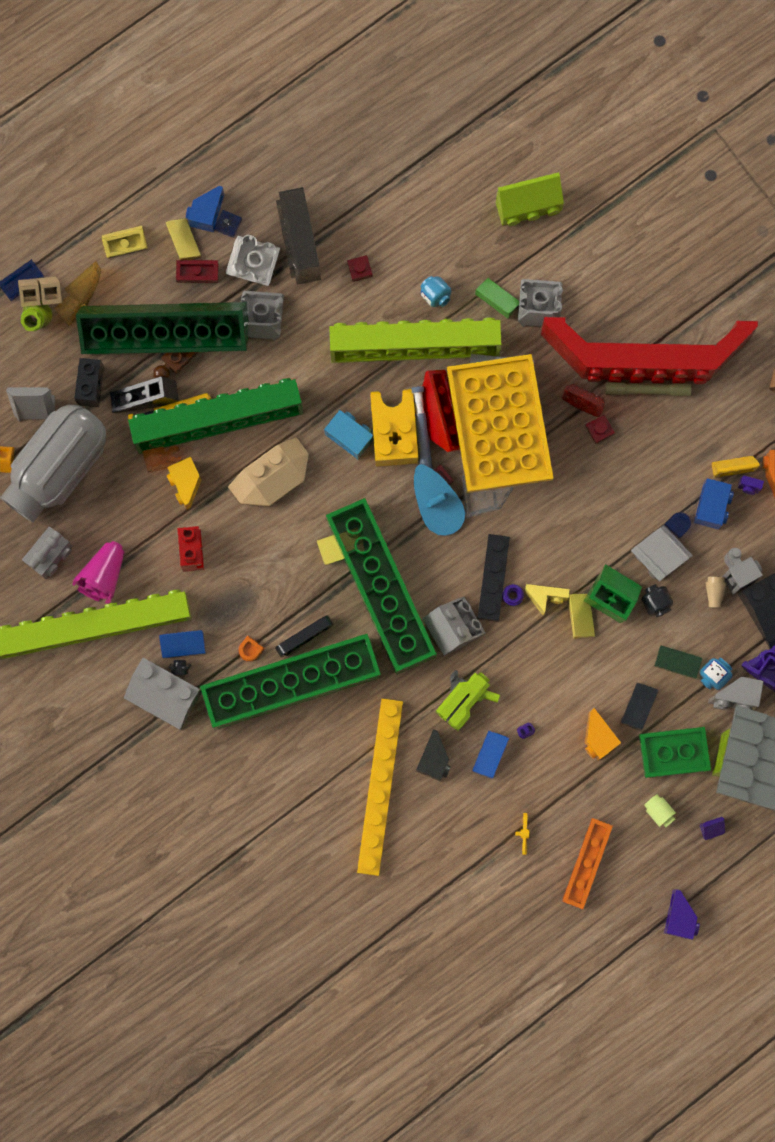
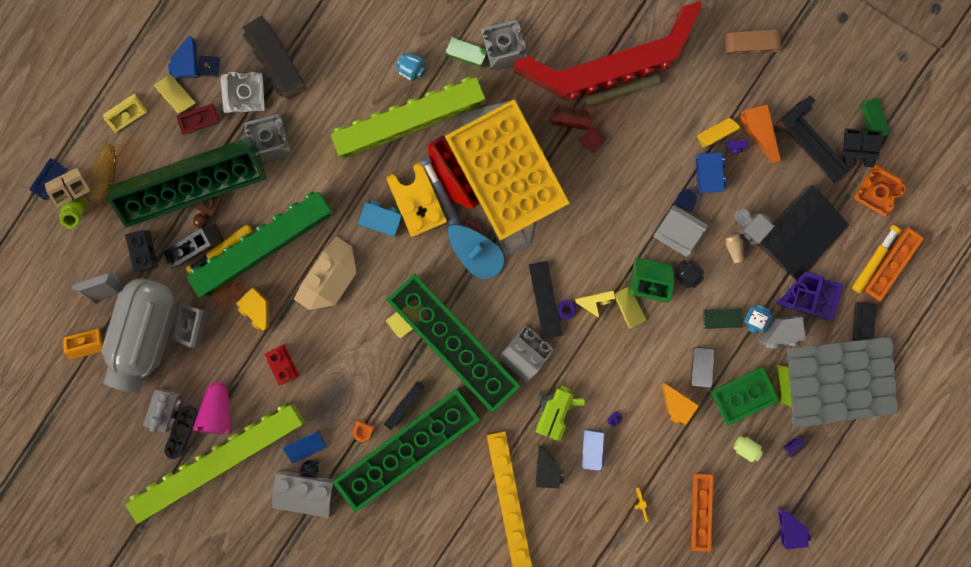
camera: 15 degrees left, 10 degrees up
dark red plate [347,255,373,282] -> none
none -> black beam [164,405,198,459]
none -> light grey slope [171,303,209,348]

